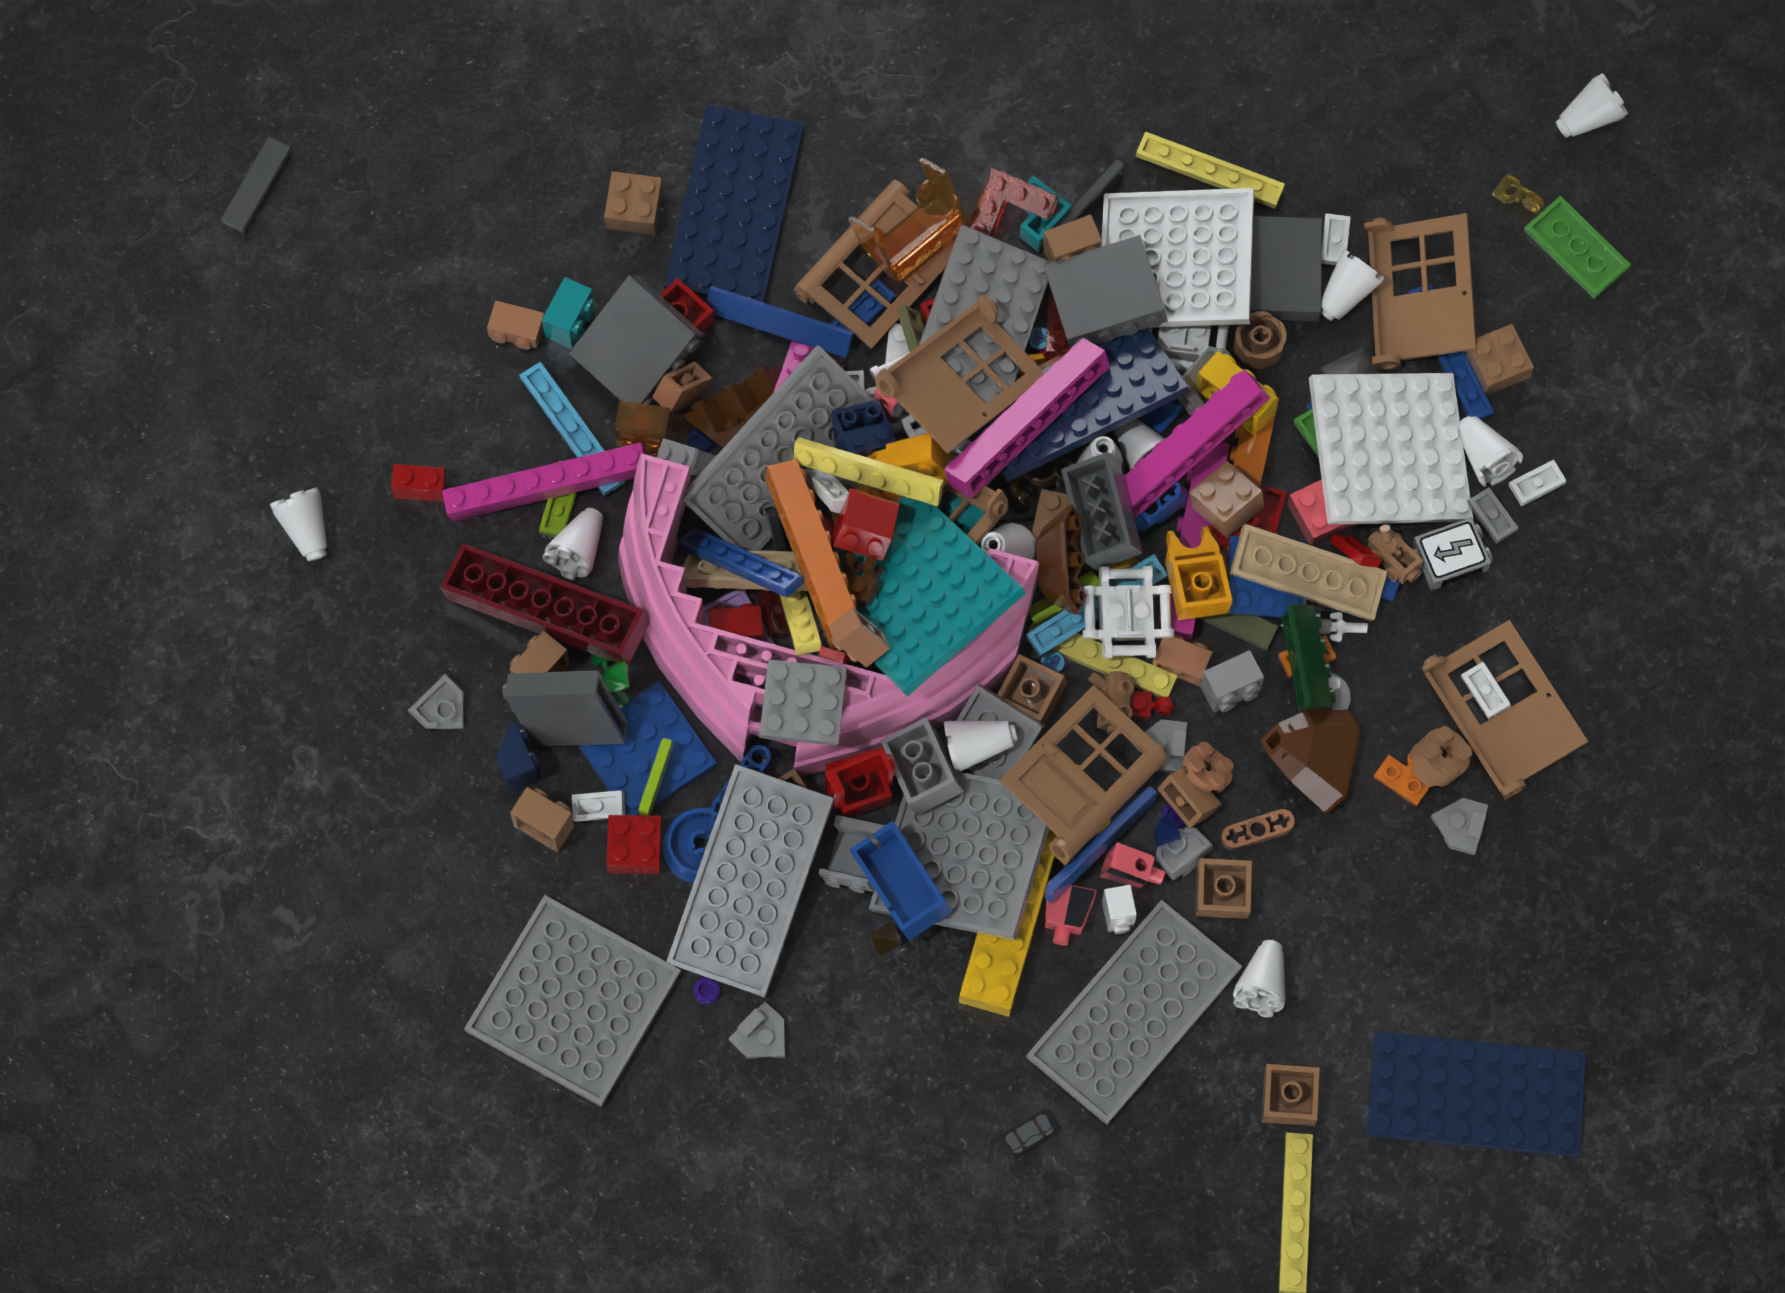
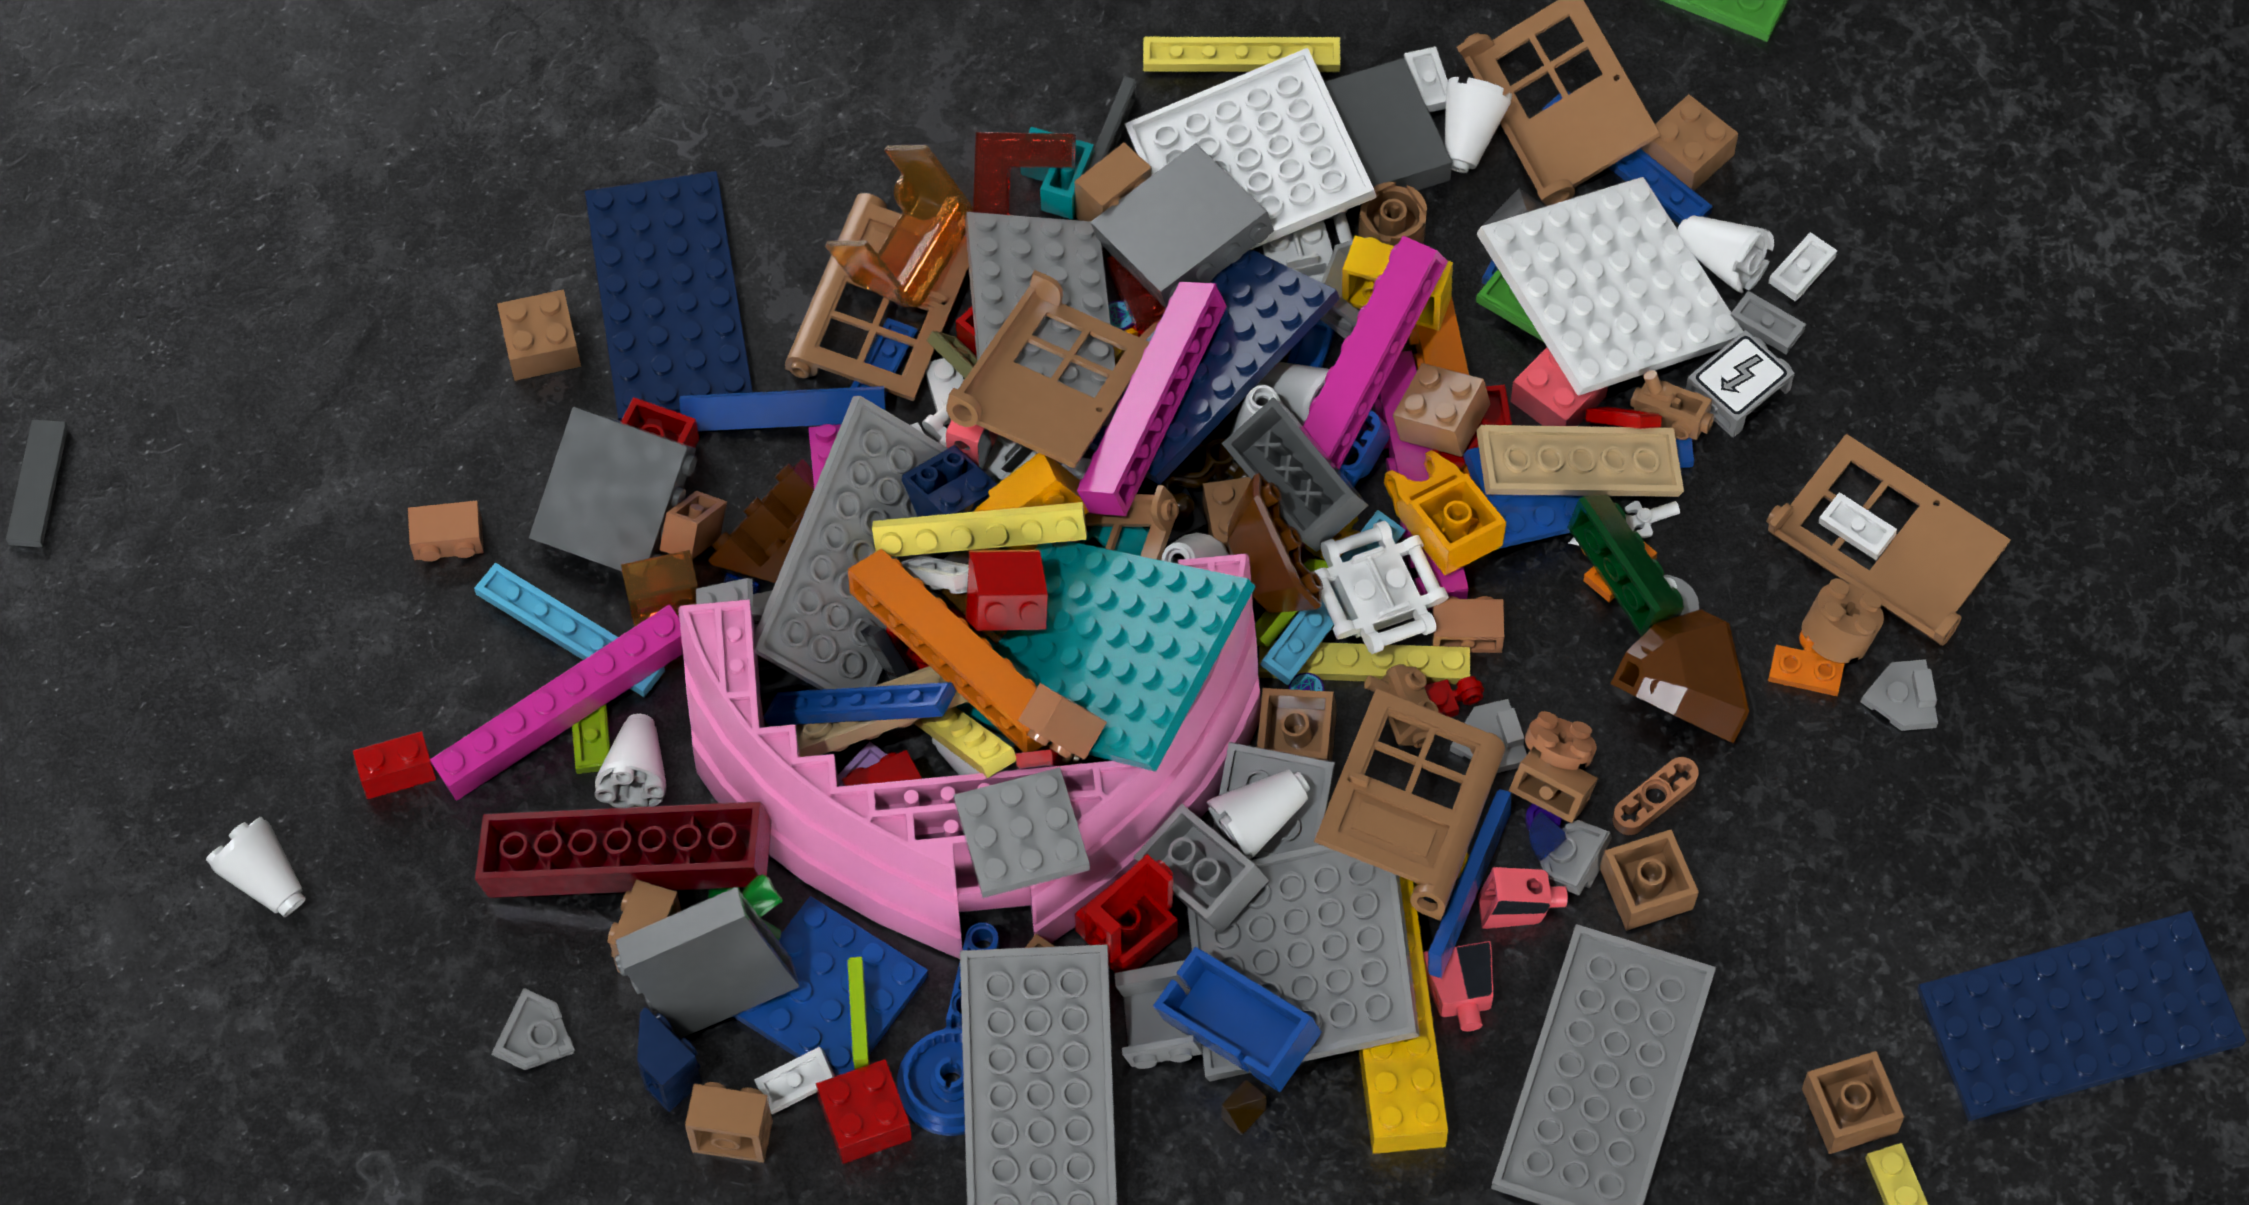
camera: 20 degrees left, 10 degrees down
teal brick [542,277,596,350] -> none
clear red plate [755,589,791,638] -> none
reddish brown plate [841,553,884,606] -> none
white brick [1102,885,1137,934] -> none
olive tile [1197,614,1278,651] -> none
light grey brick [1200,650,1264,713] -> none
white cone [1233,940,1286,1018] -> none

